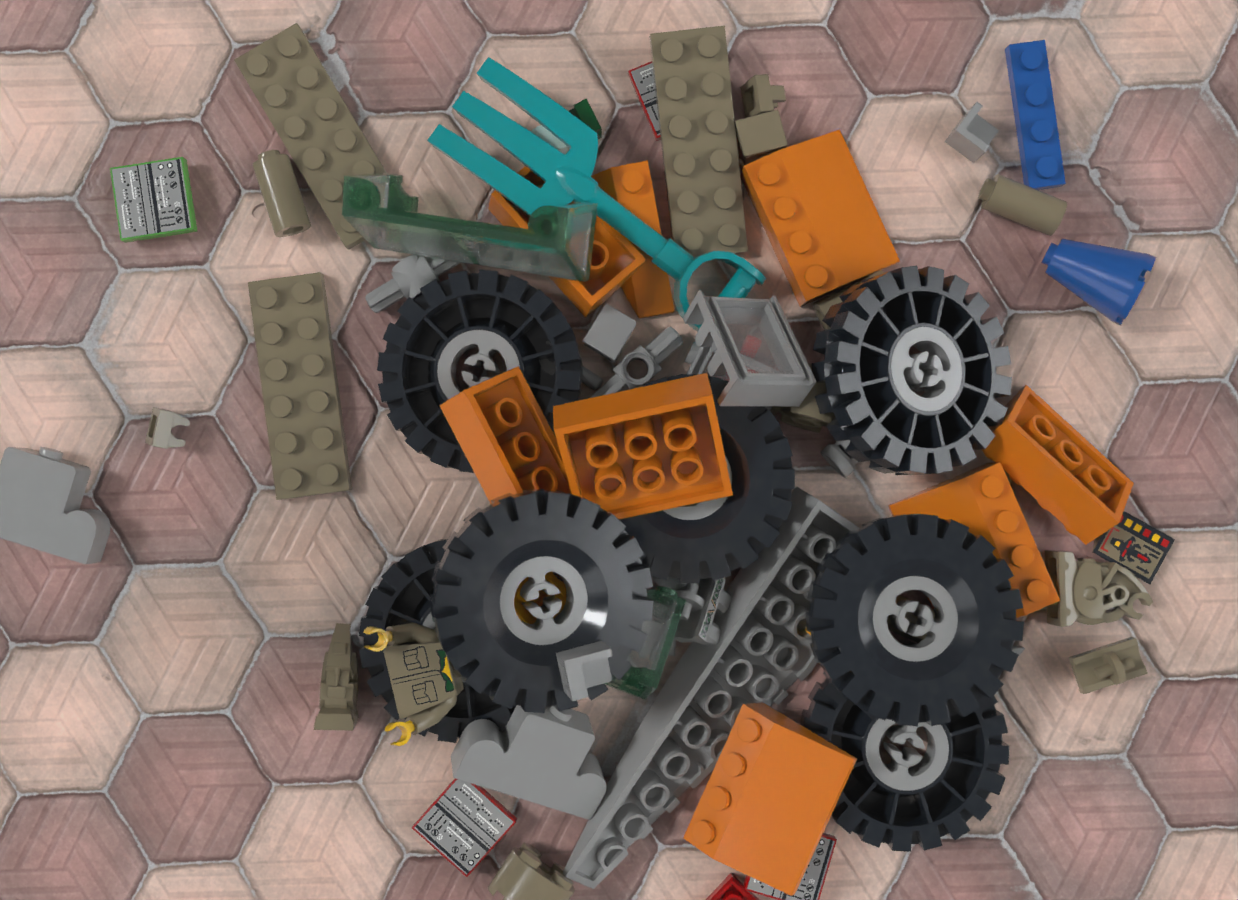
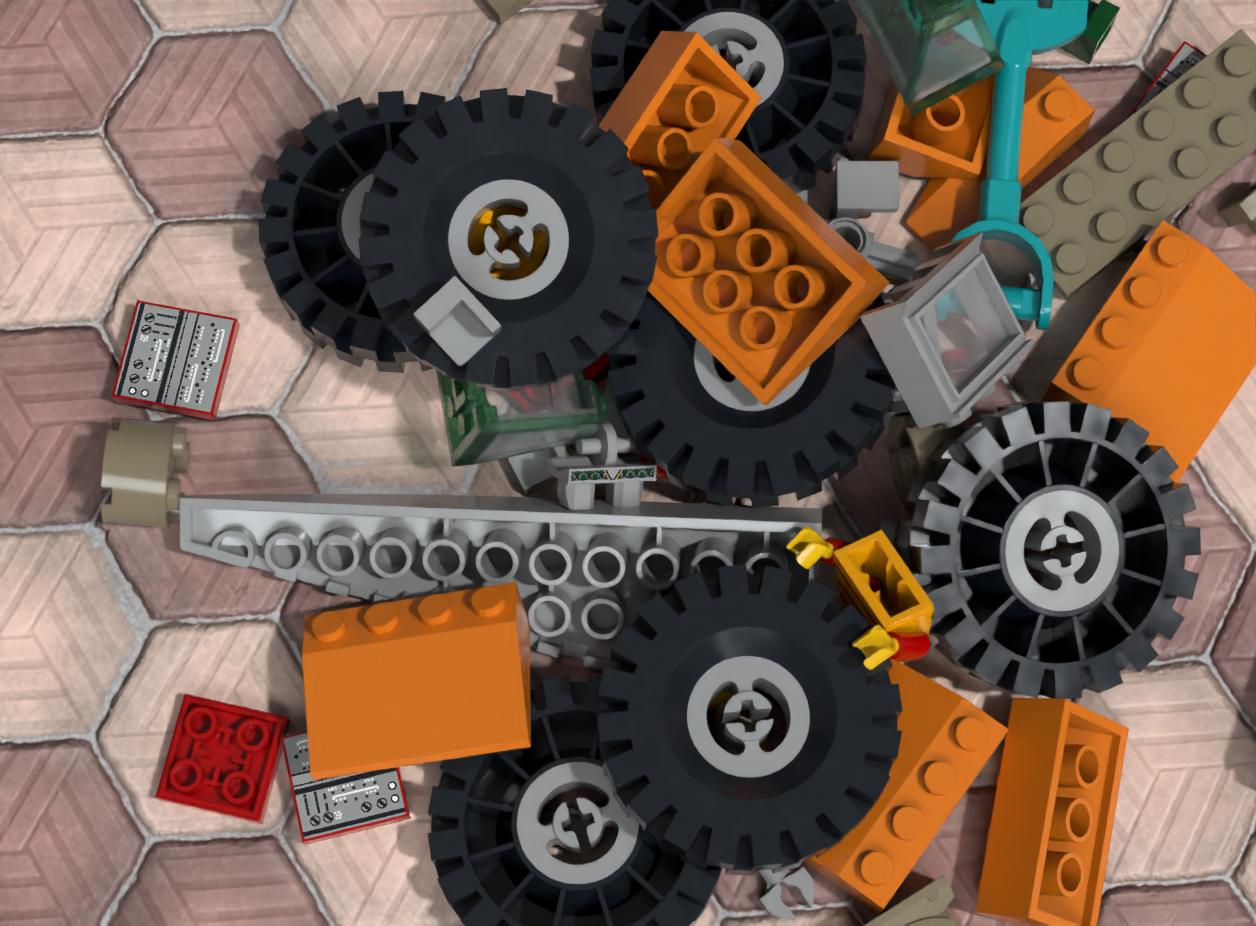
camera: 65 degrees right, 15 degrees down
dark tan piece [314,623,359,731] -> none
dark tan torso [363,623,464,746] -> none
light grey brick [451,705,607,820] -> none
dark tan panel [735,110,787,158] -> none
none -> torso [786,526,934,670]

